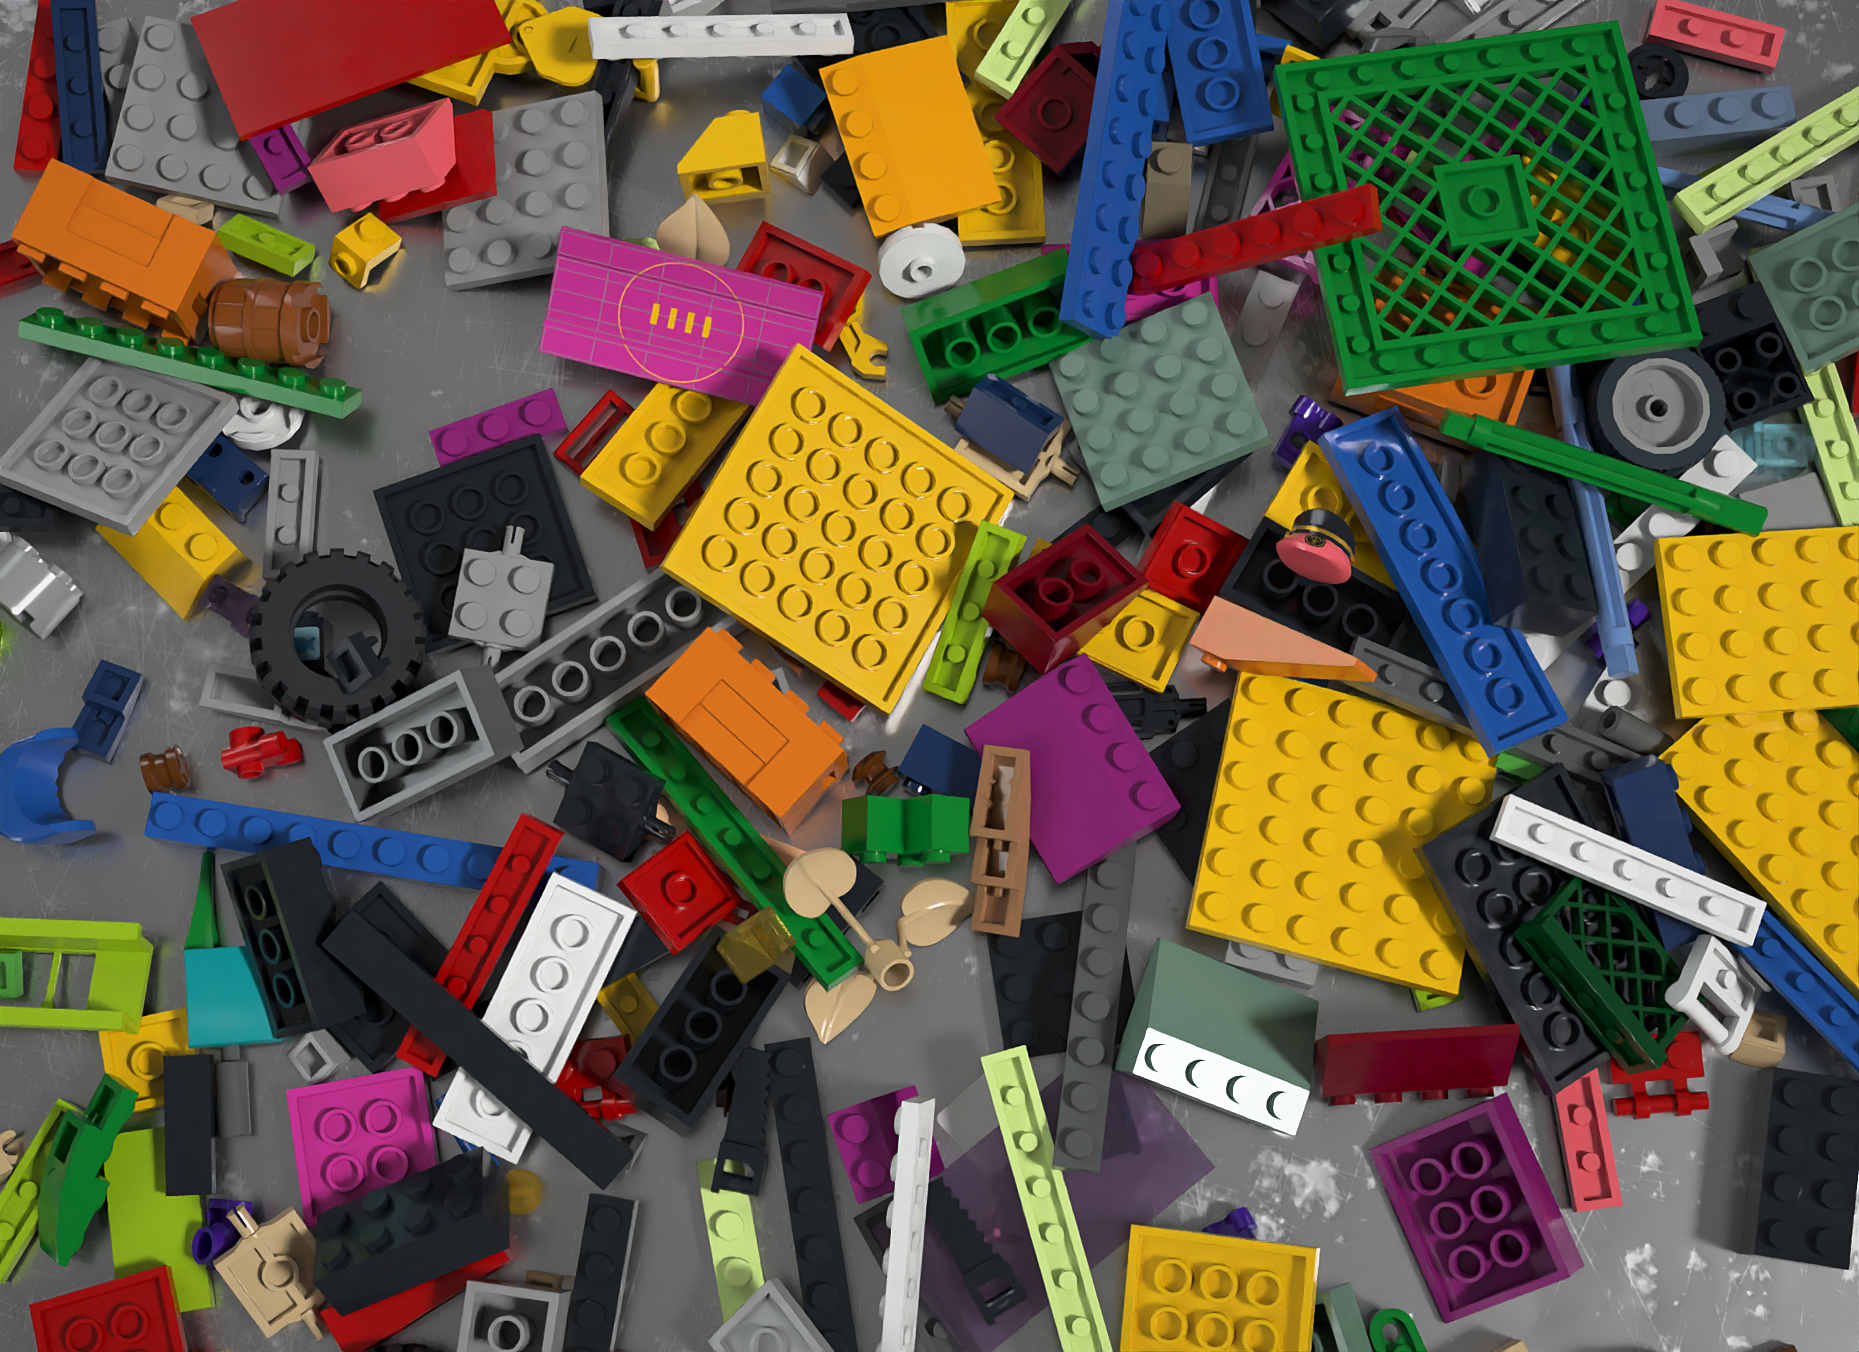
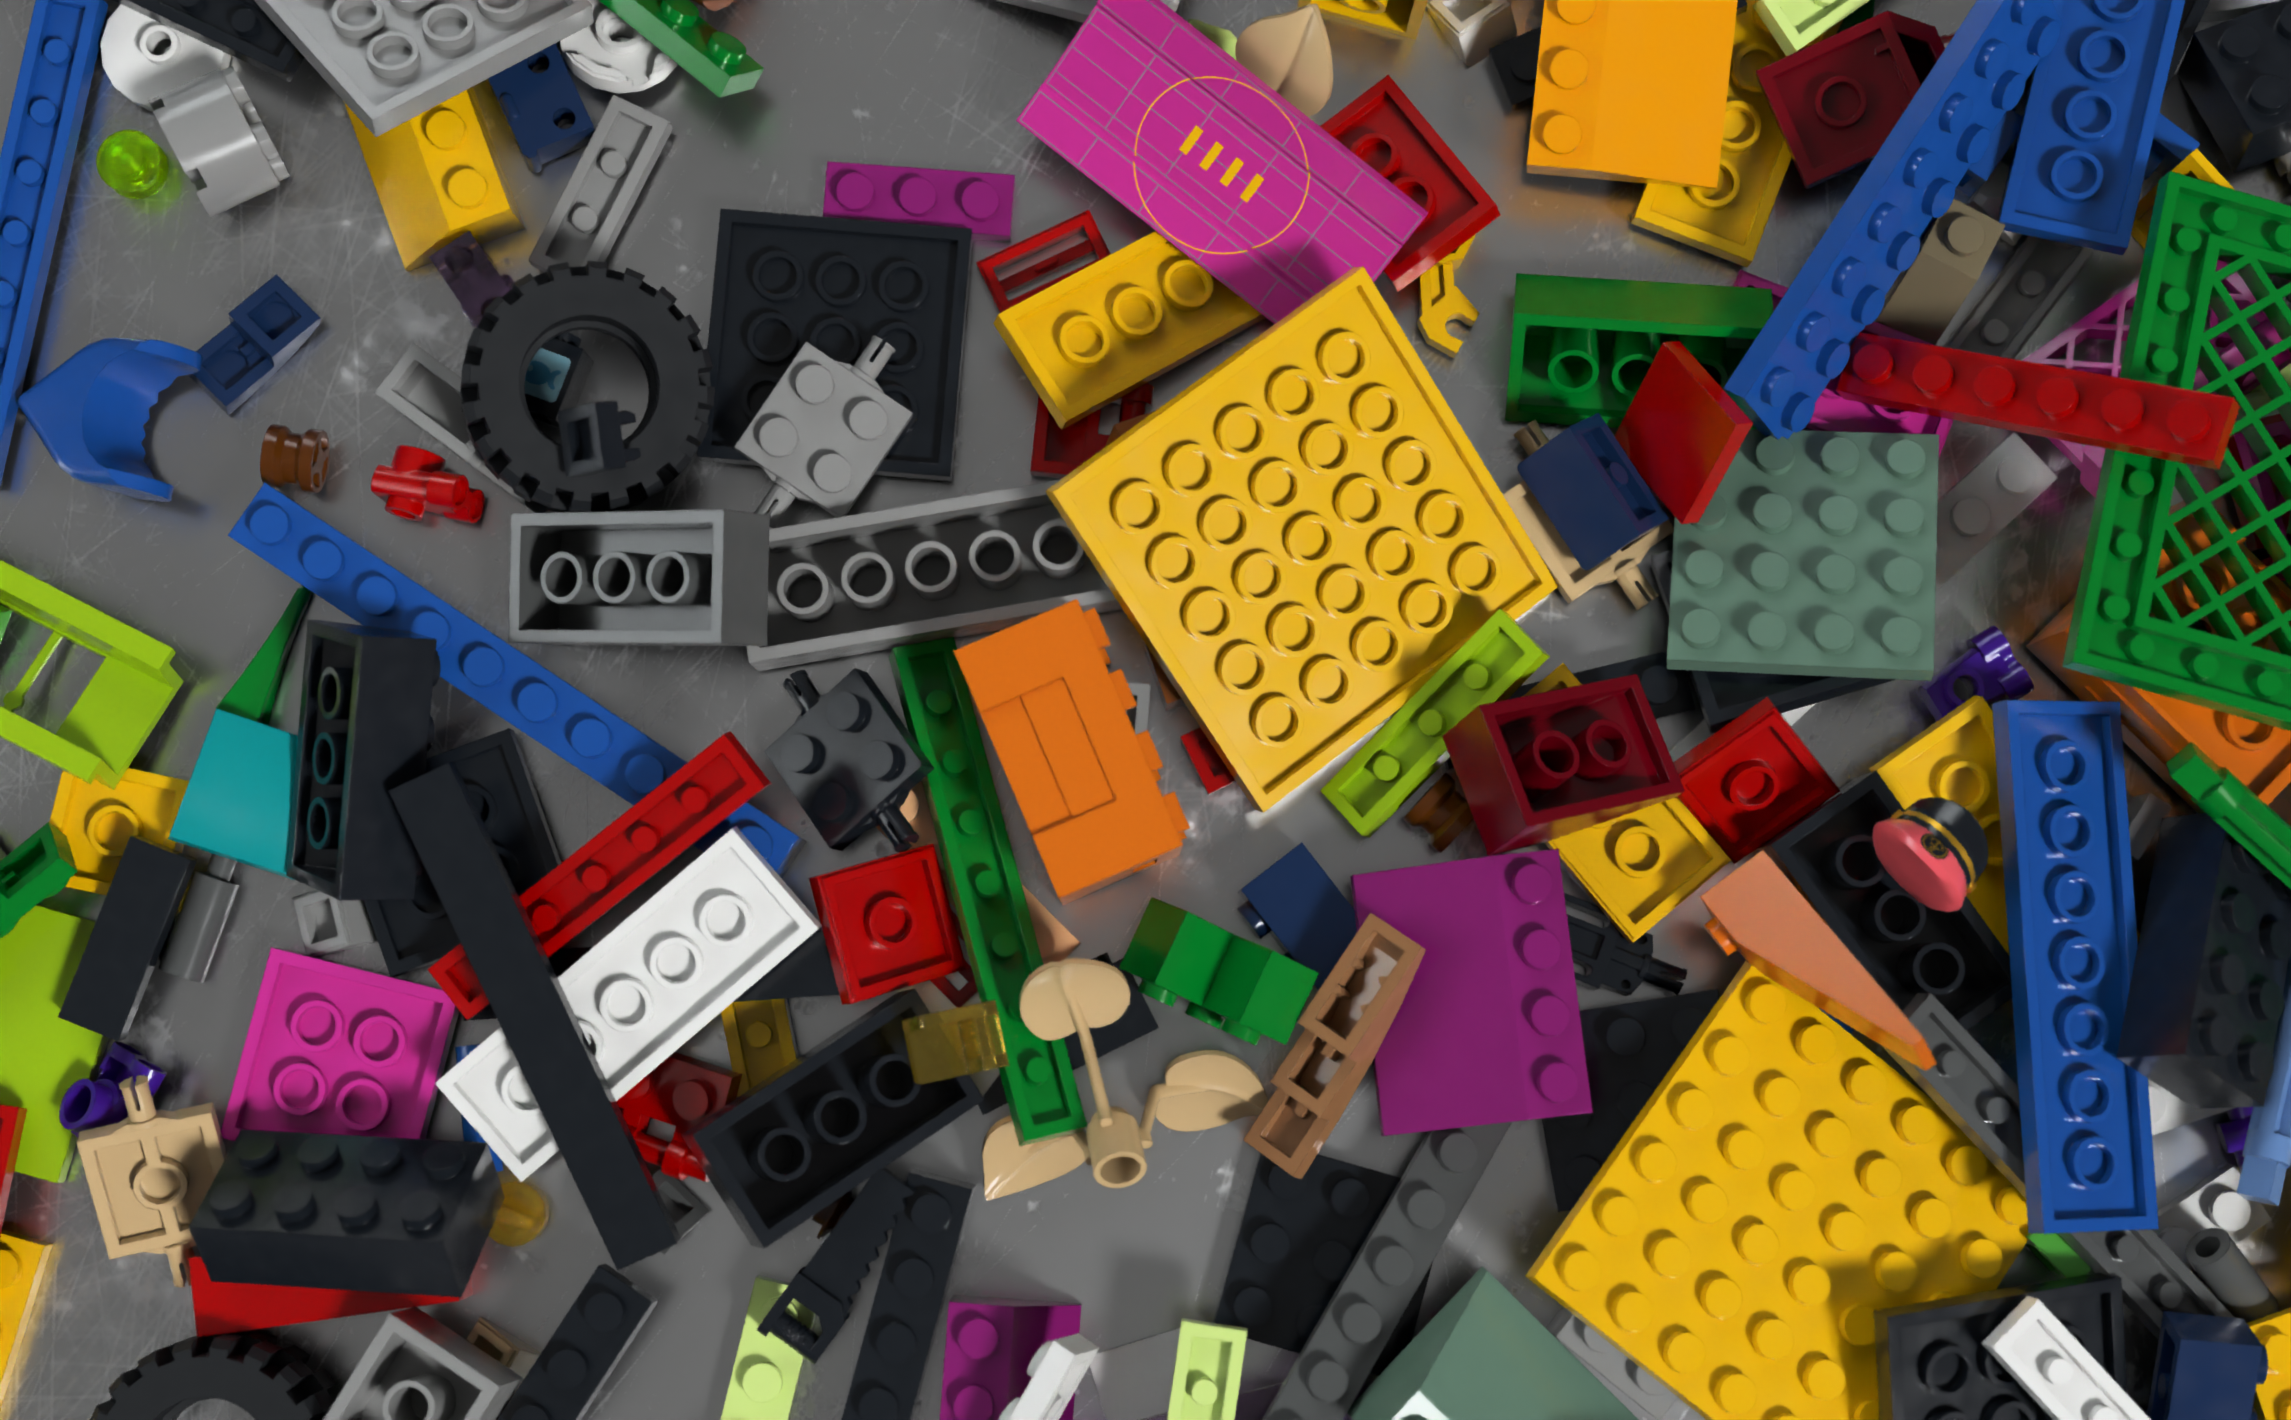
camera: 15 degrees right, 5 degrees up
reddish brown wheel [851,750,899,796] -> none
white plate [878,223,966,299] -> none
none -> red tile [1614,341,1753,524]

